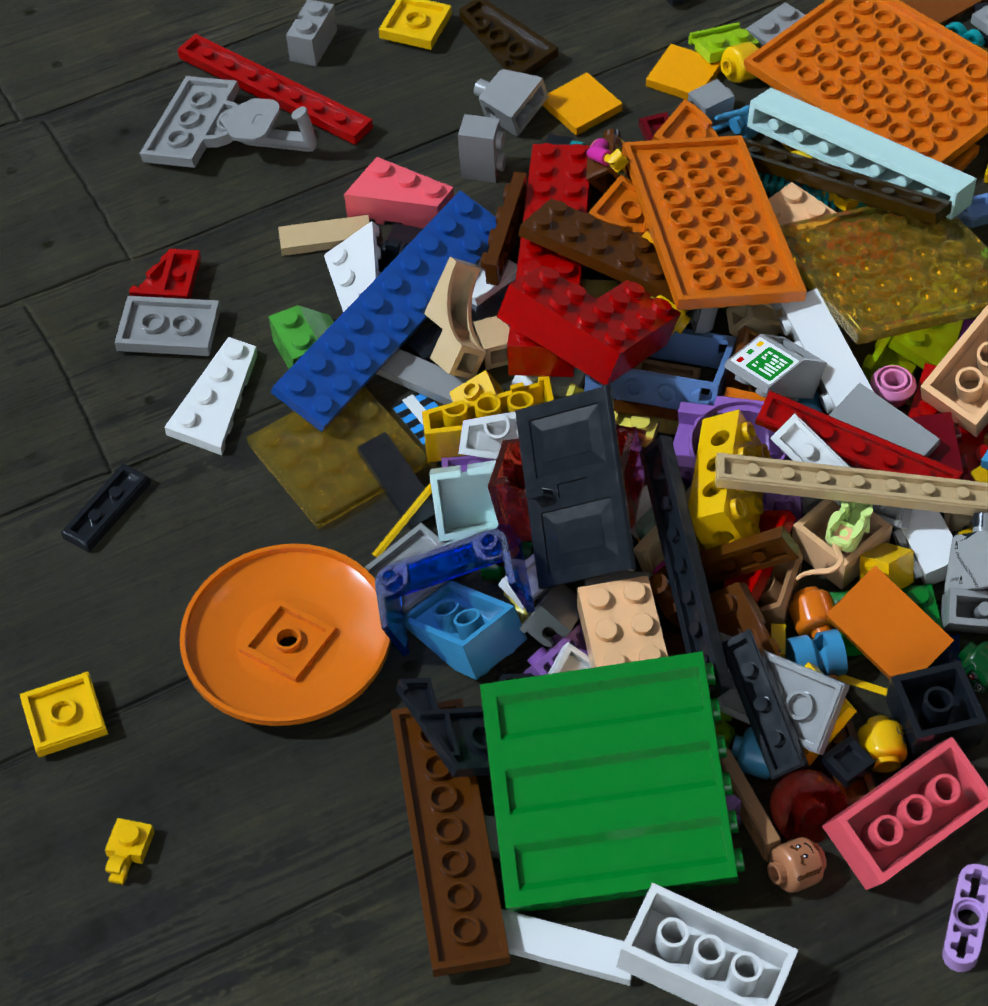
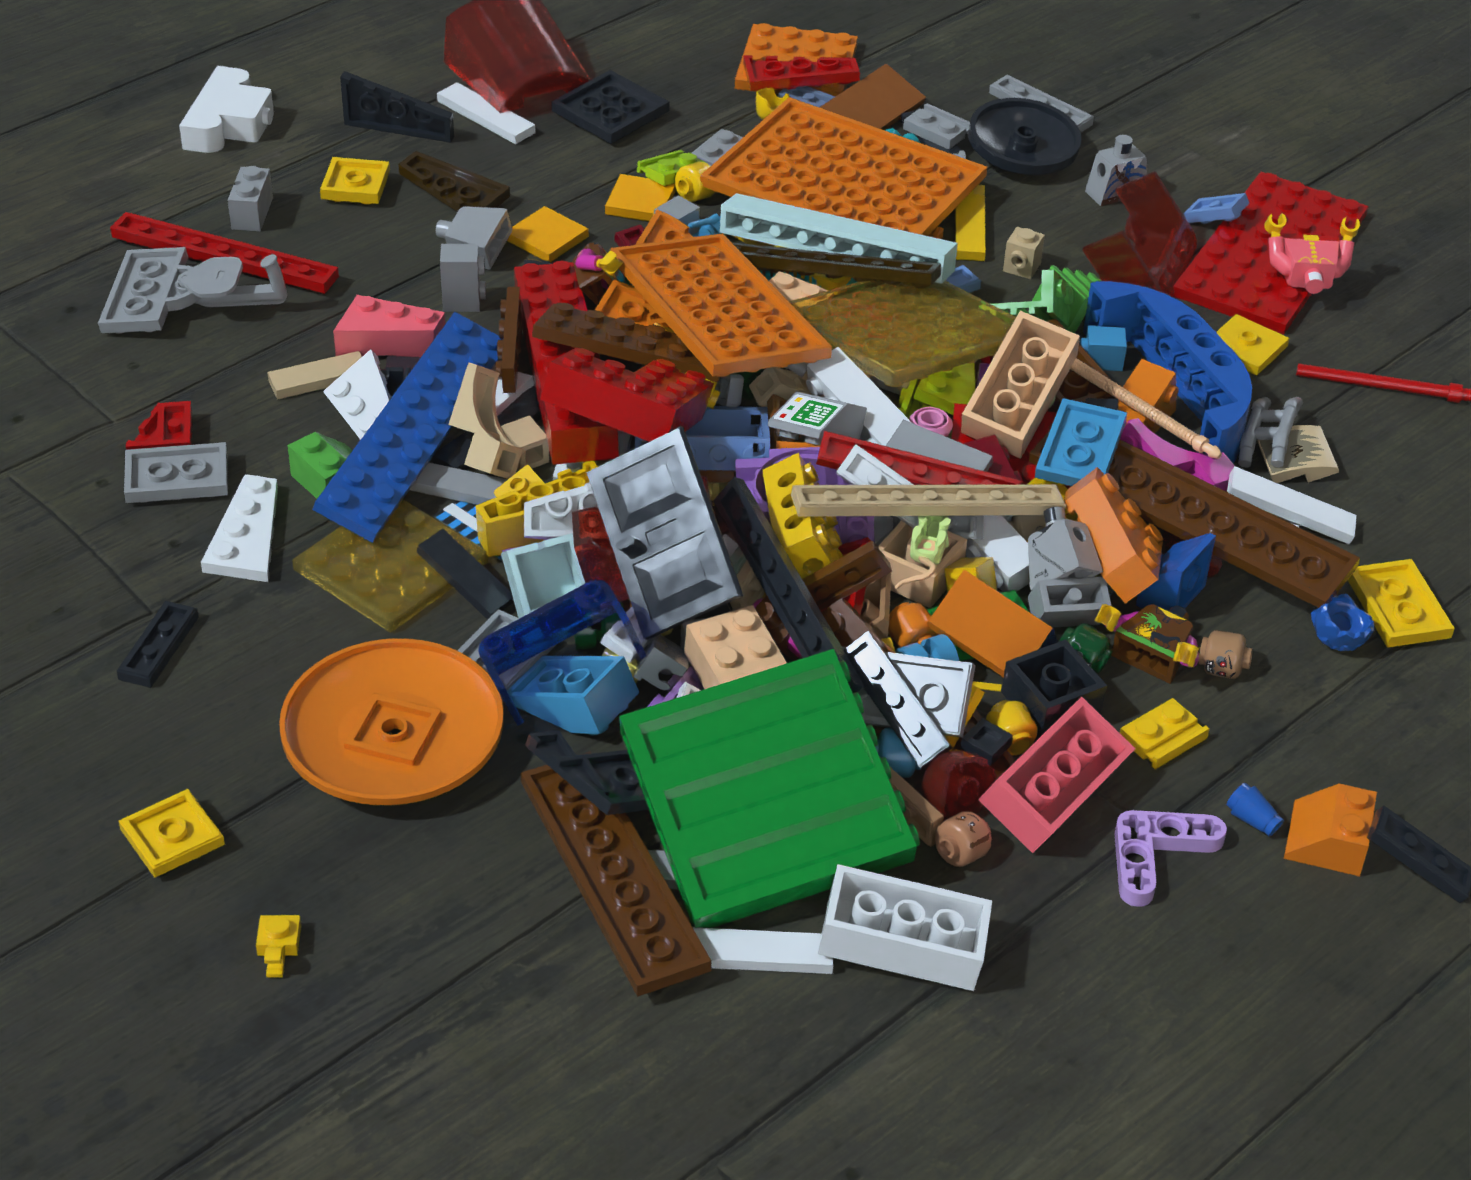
camera: 20 degrees left, 10 degrees down
yellow piece [372,483,432,558] -> none

